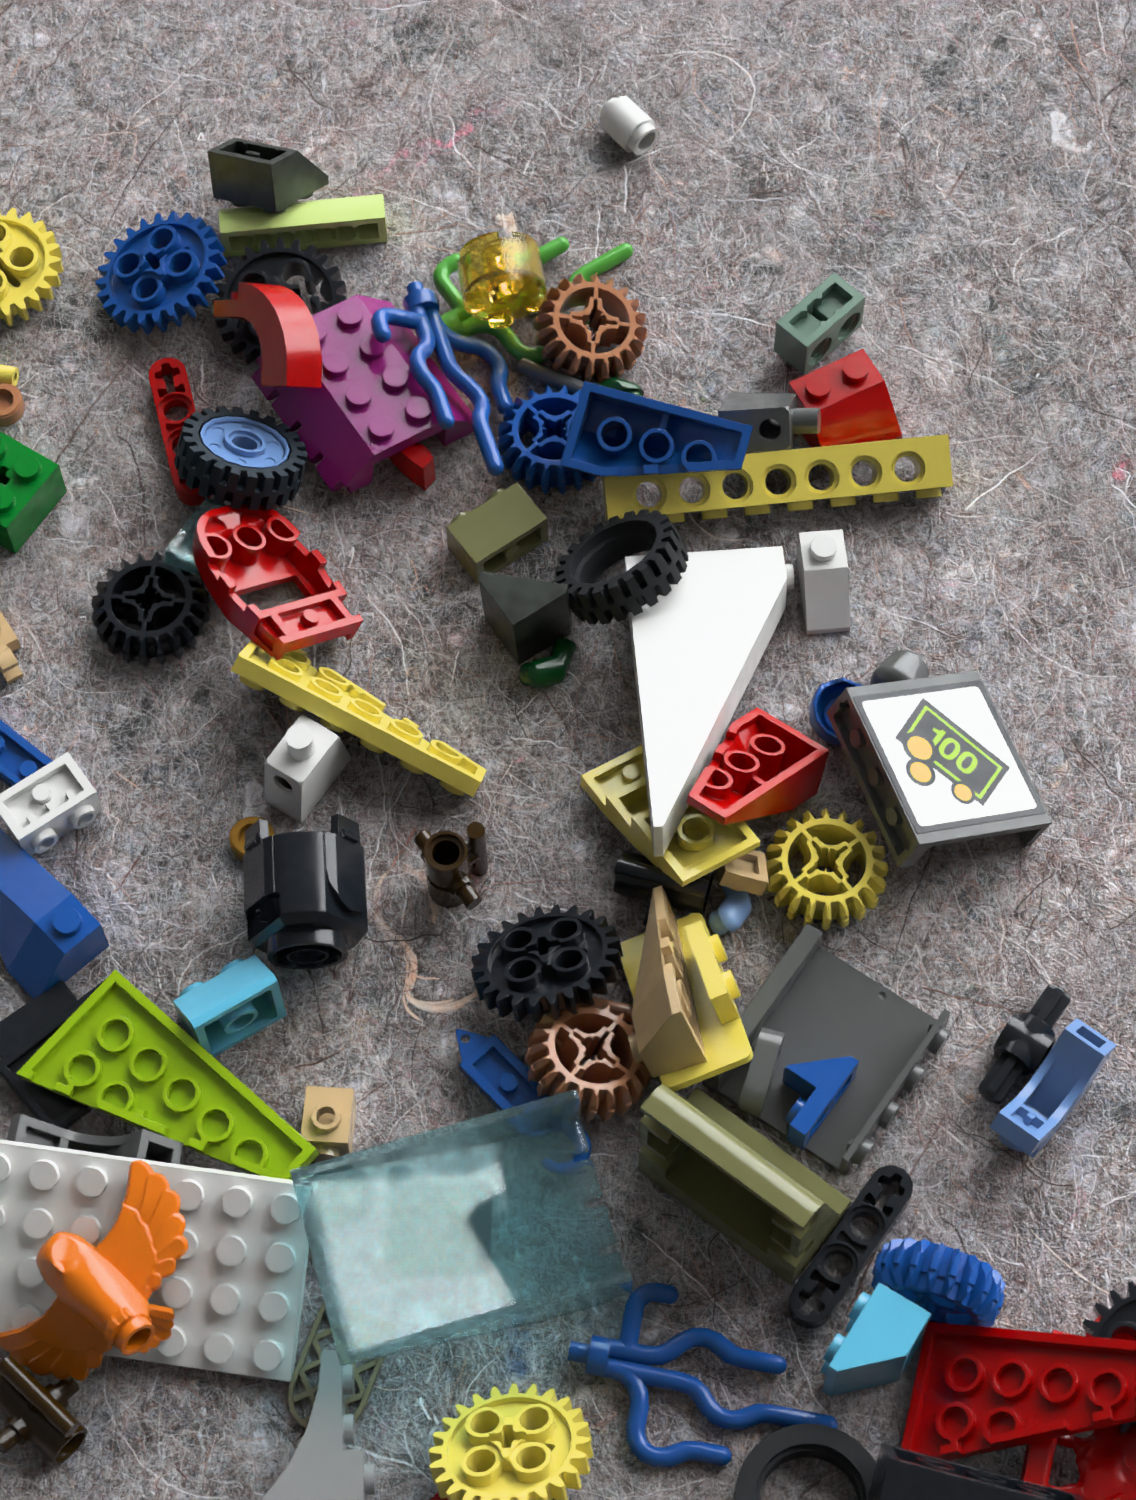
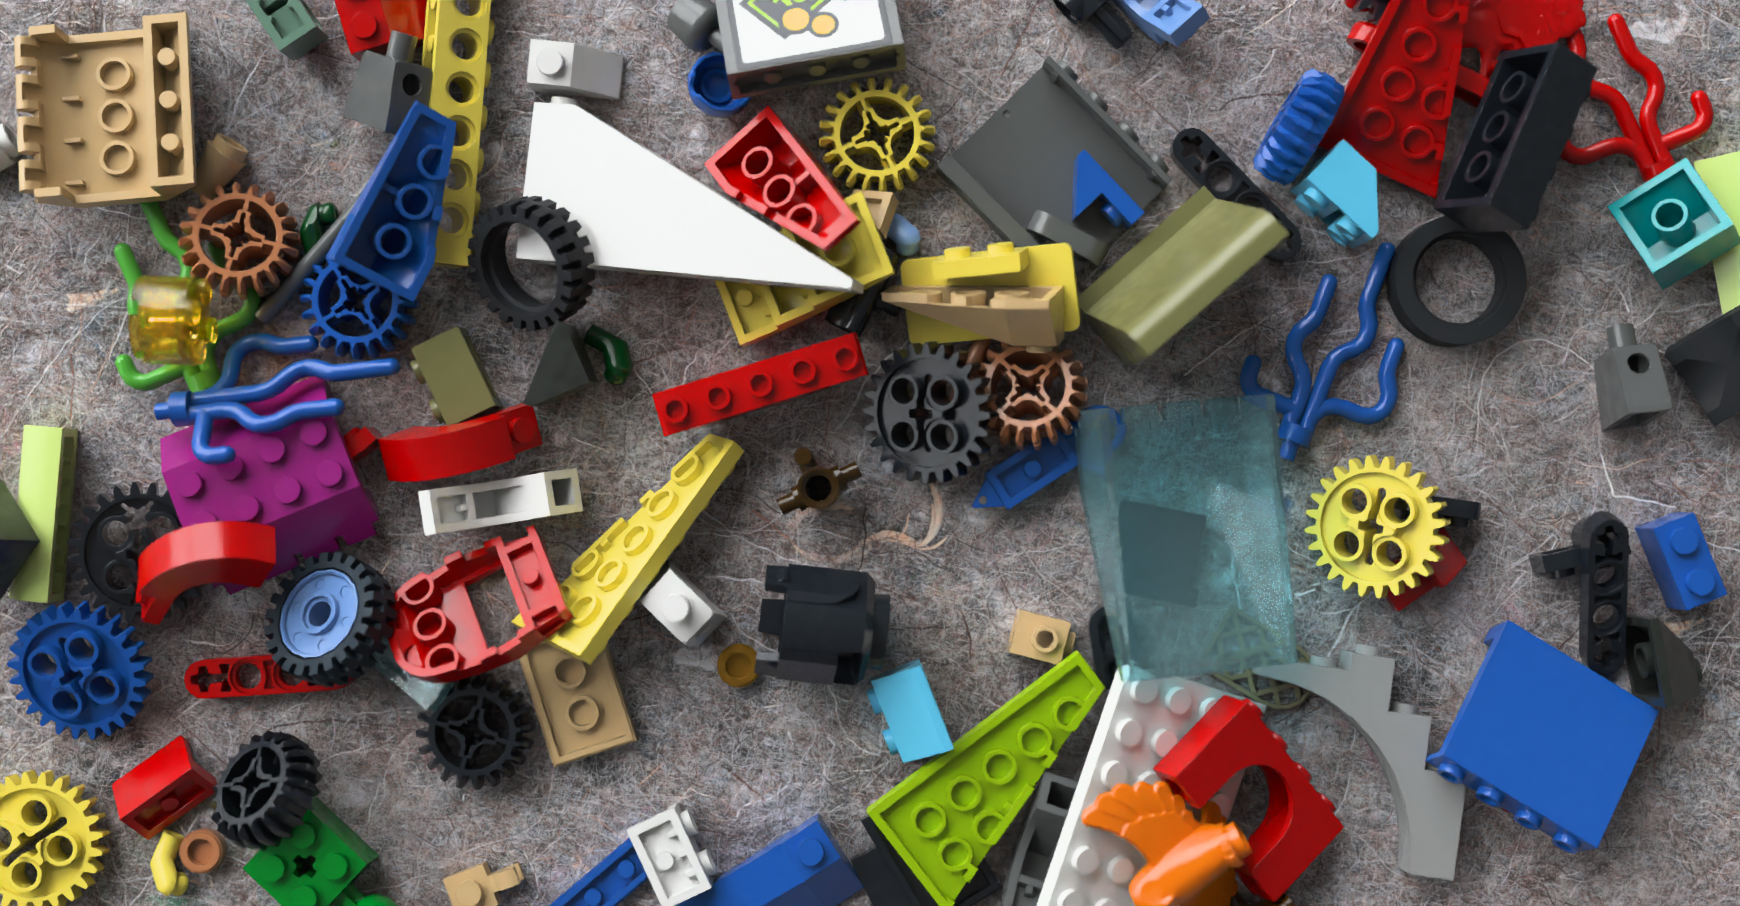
camera: 80 degrees left, 25 degrees up
none -> tan slope [14,12,197,208]
none -> red panel [112,735,217,840]
none -> tan cone [191,133,248,200]
none -> black gear [209,730,323,851]
none -> red arch [377,403,543,482]
none -> white arch [418,468,583,536]
none -> tan tile [519,642,638,767]
none -> red slope [652,332,869,437]
none -> red arch [1153,695,1344,903]

